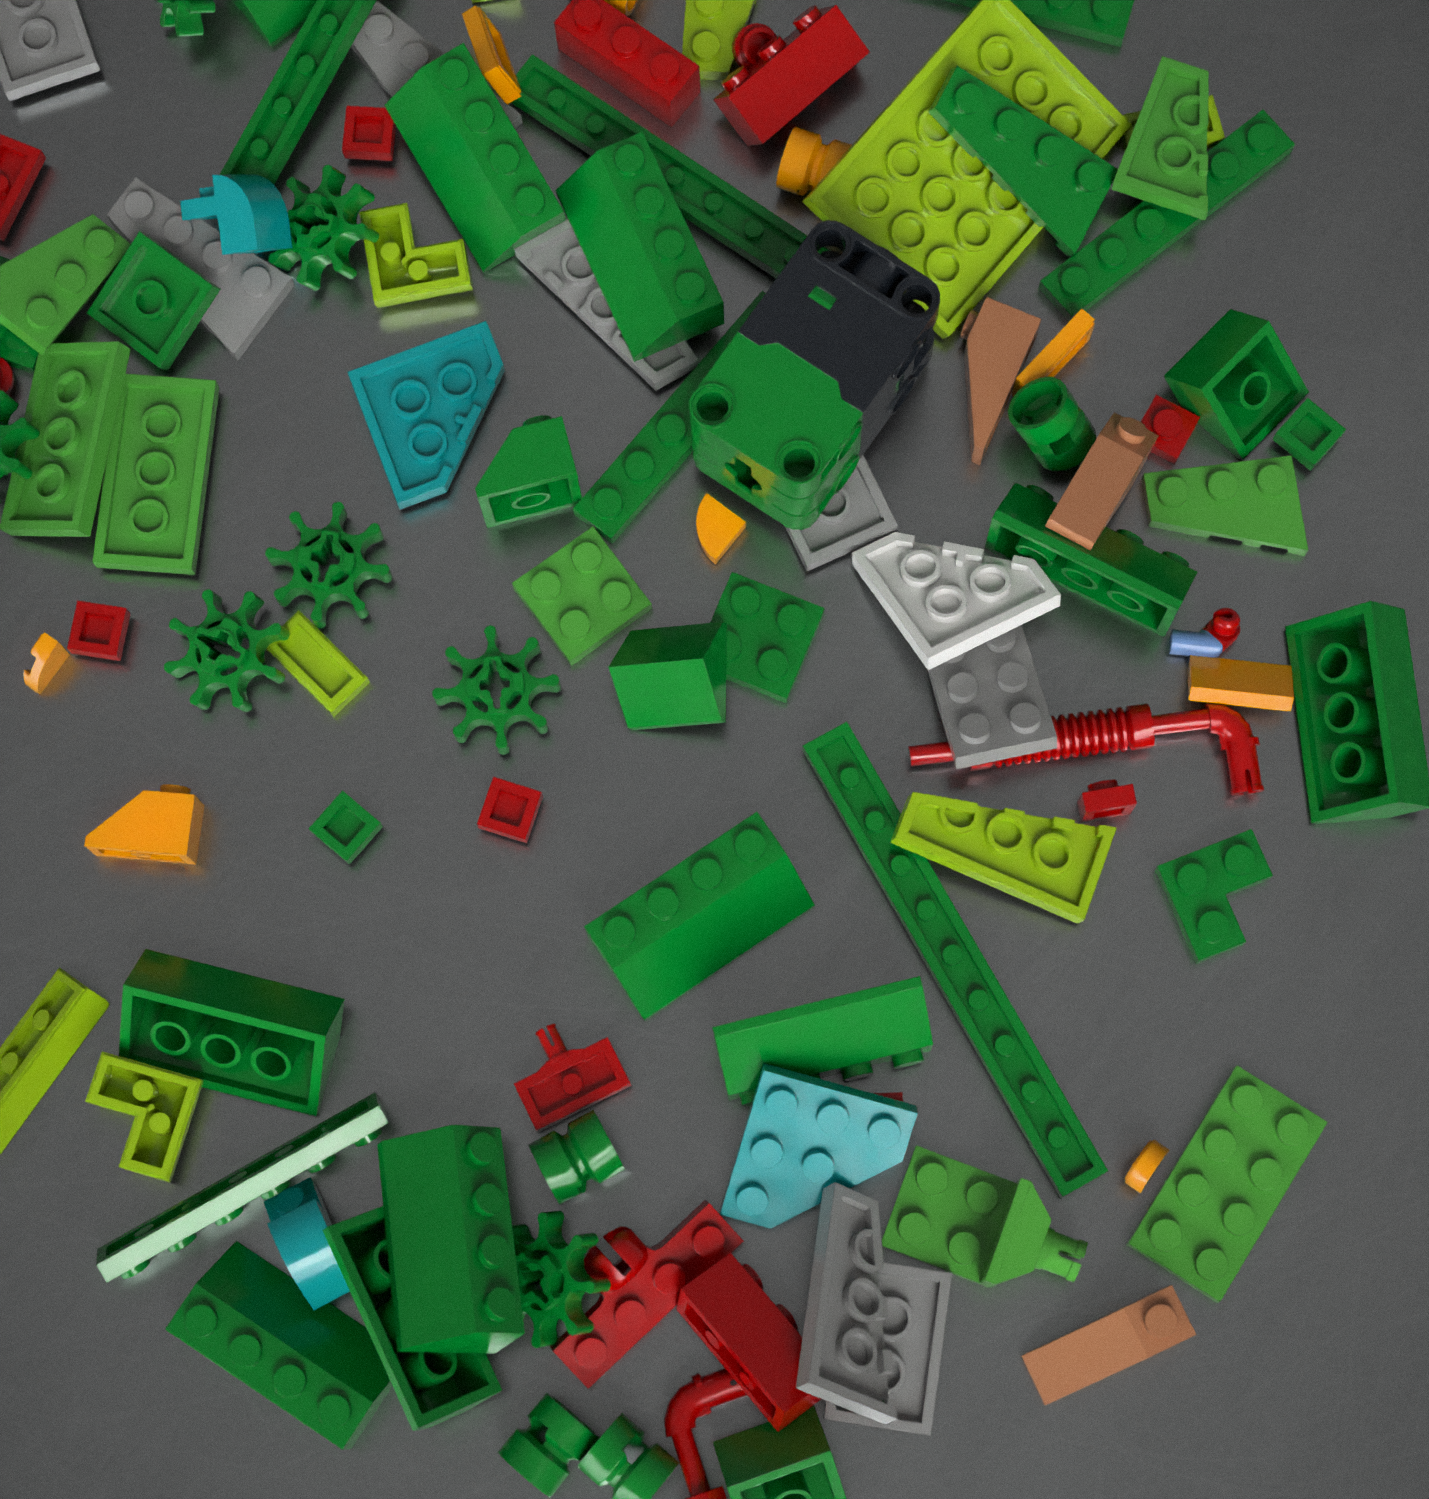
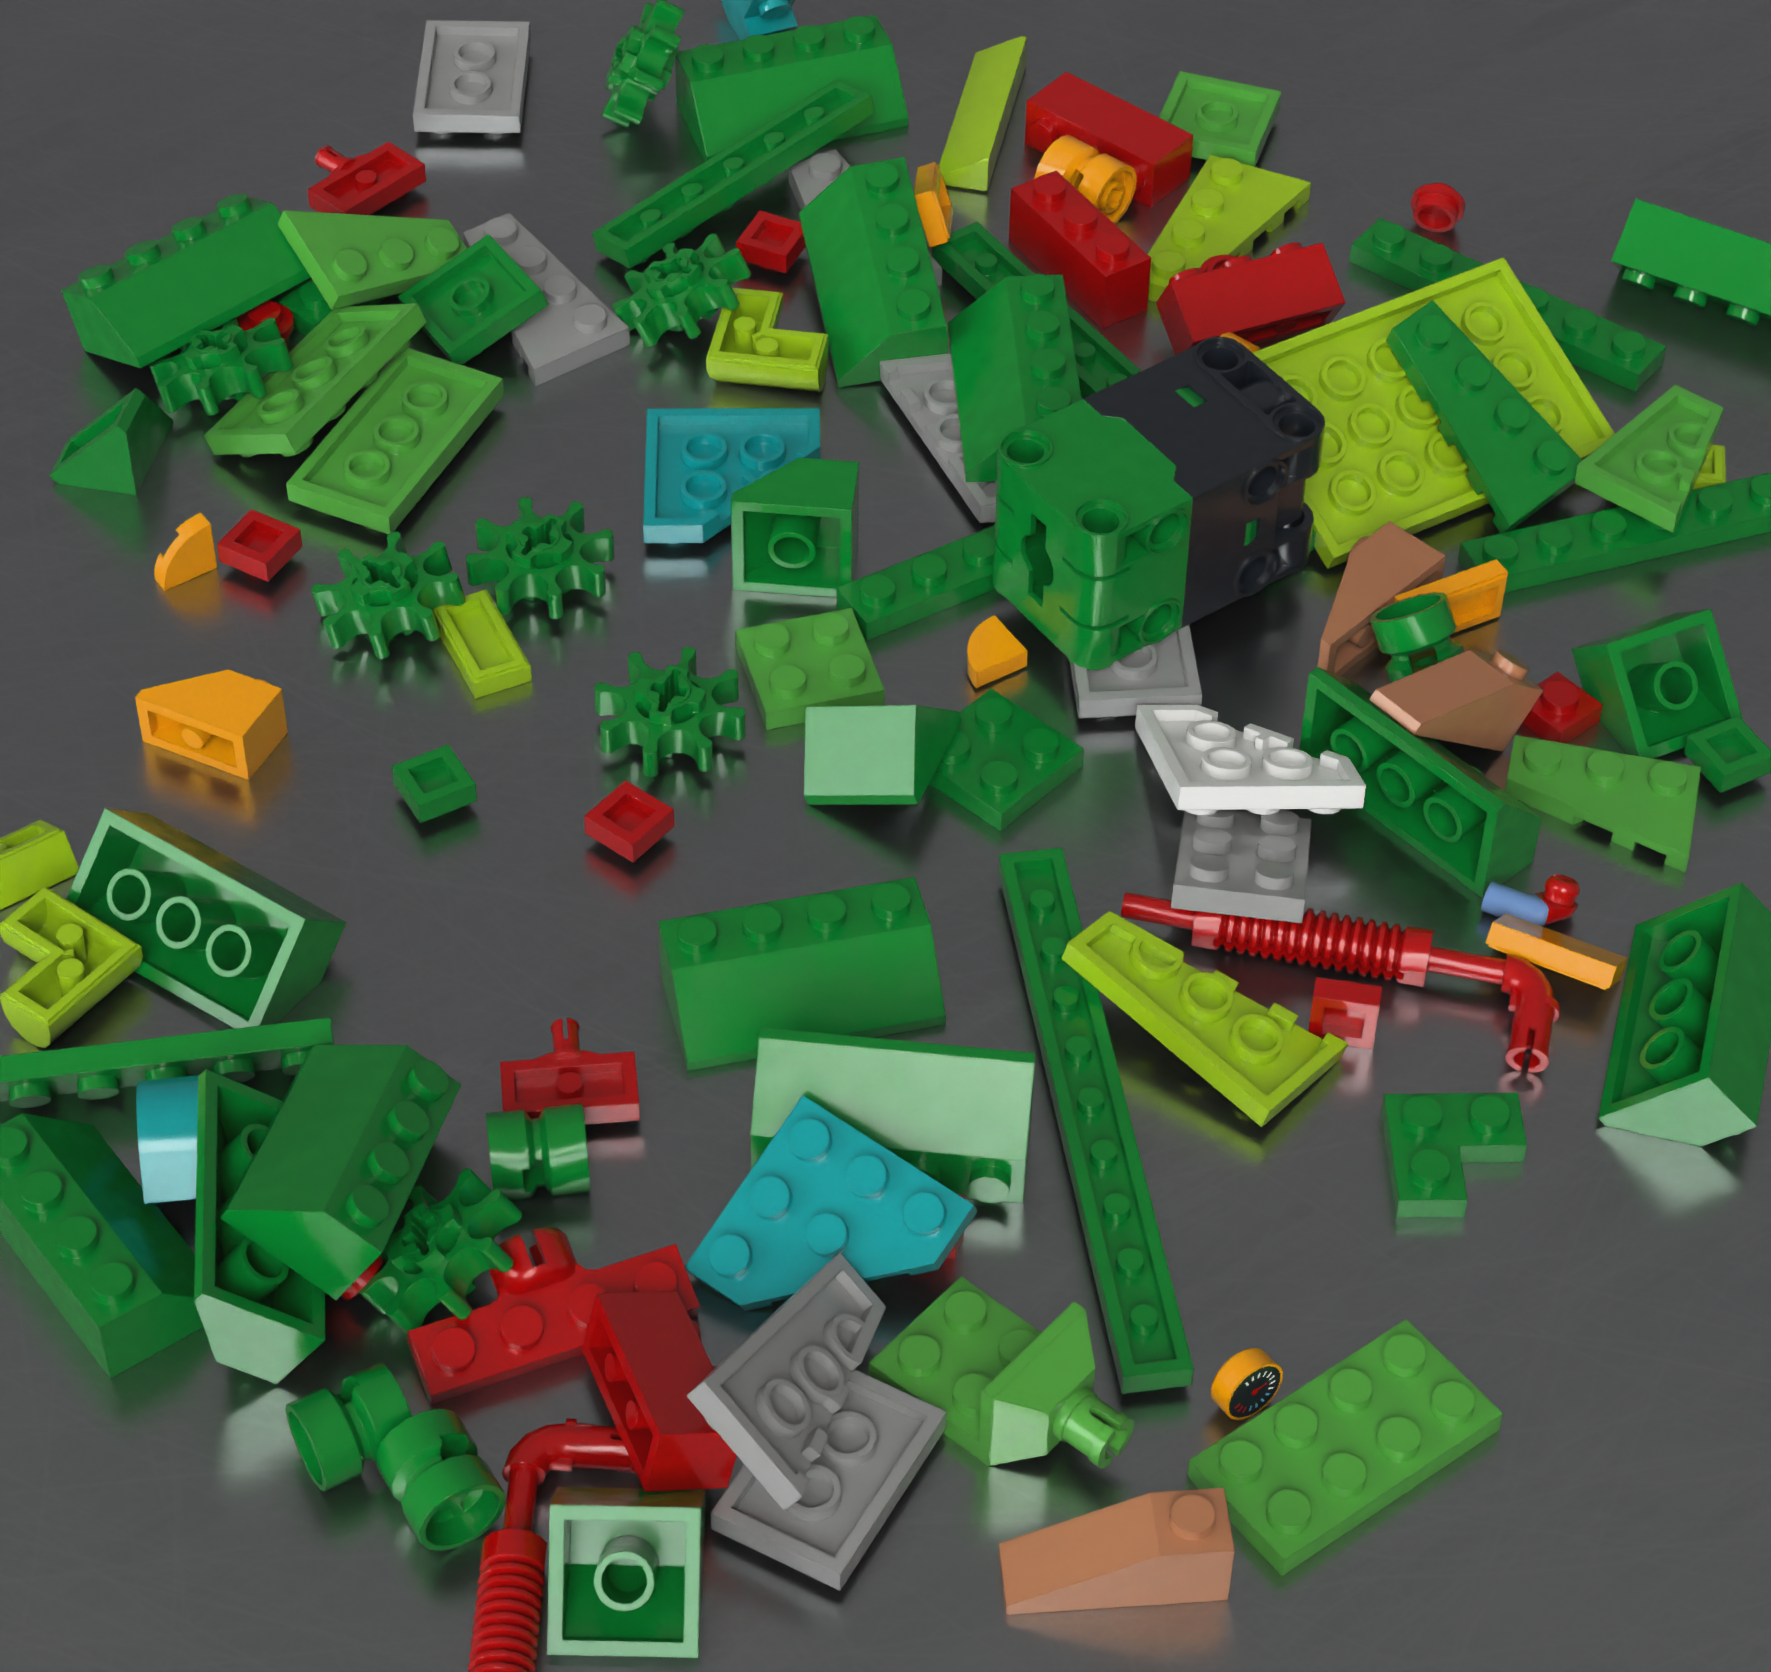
camera: 15 degrees right, 30 degrees down
teal brick [180,174,292,255] -> none

